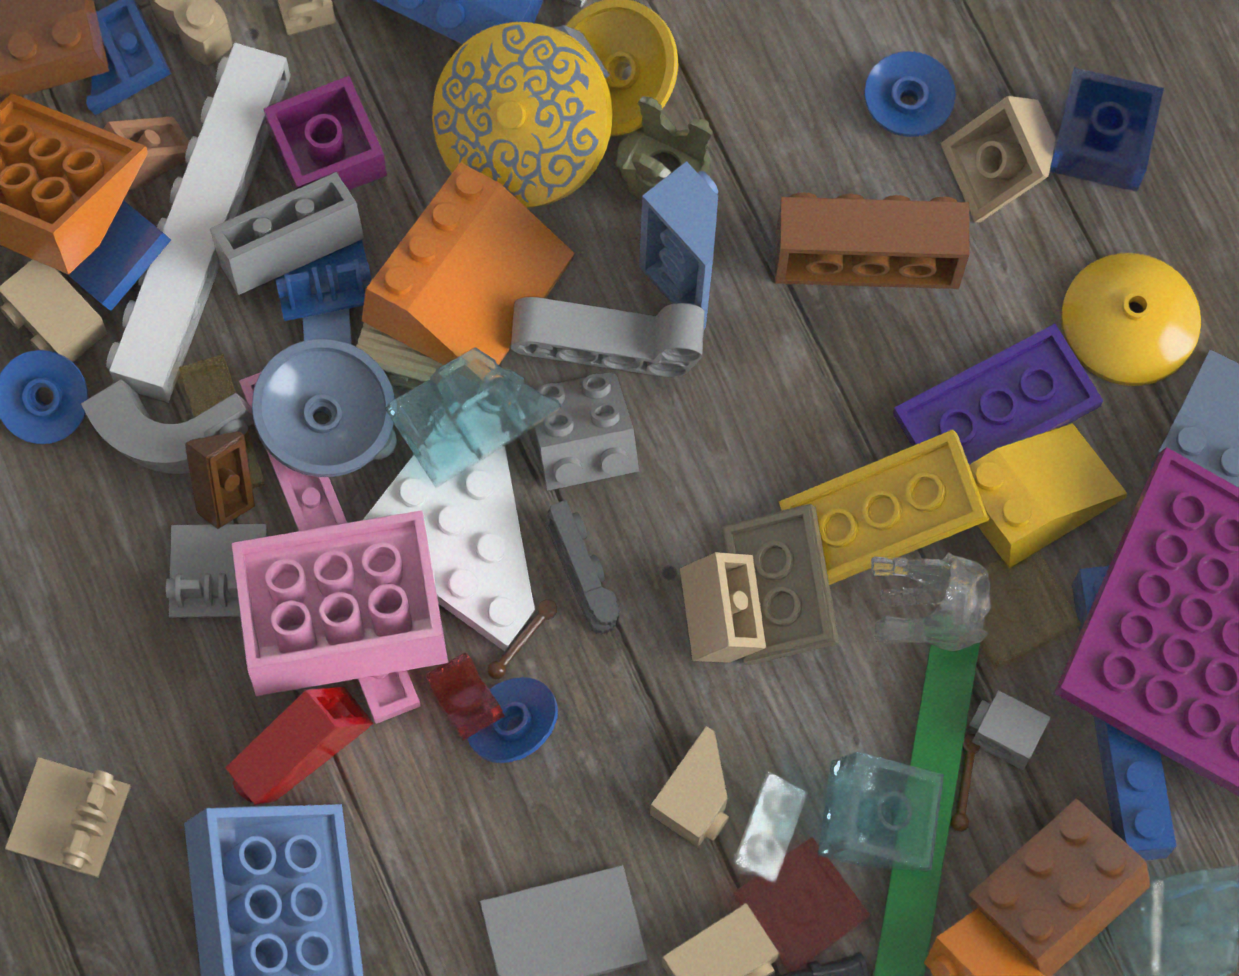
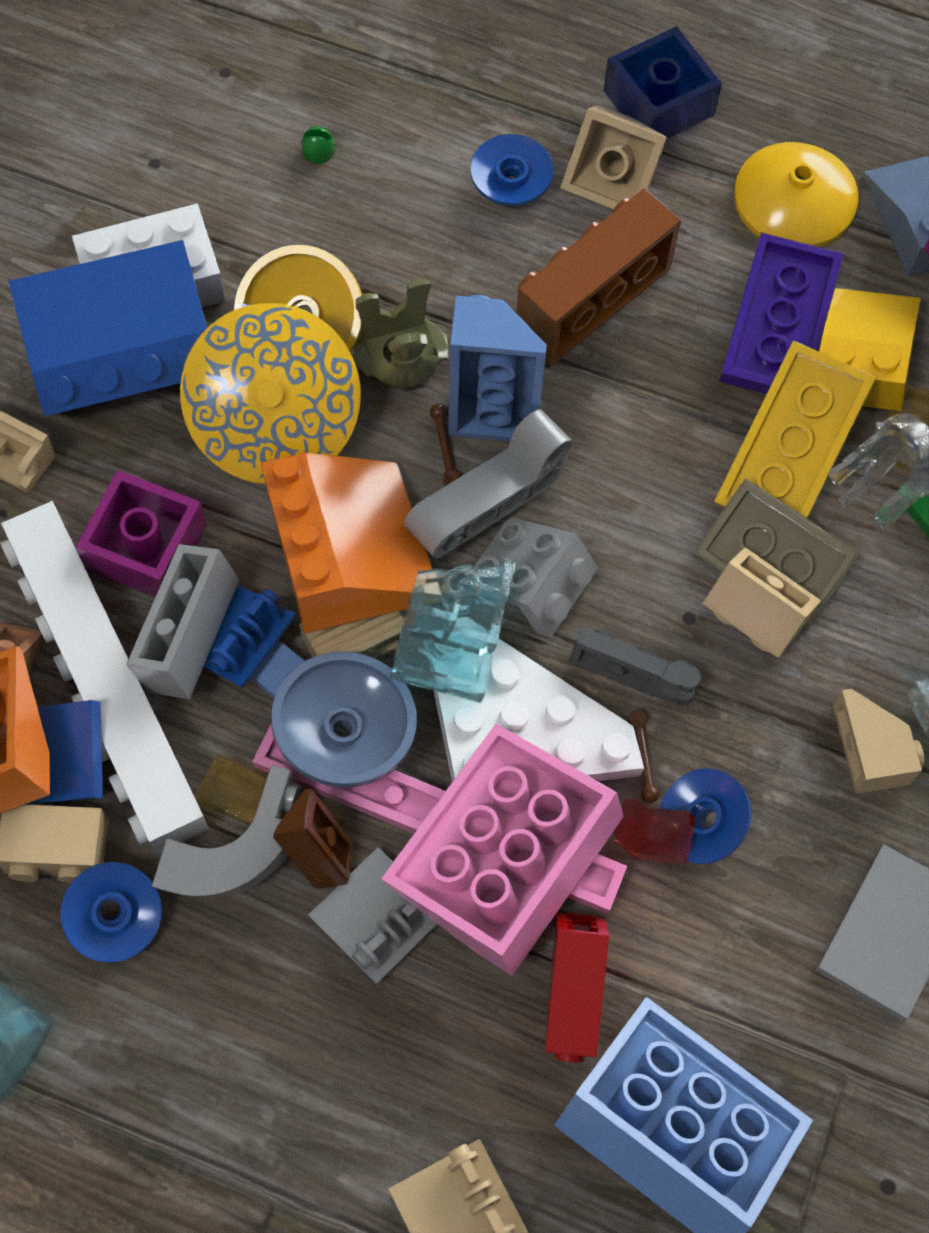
camera: 45 degrees left, 5 degrees down
none -> reddish brown hinge [430,404,461,486]

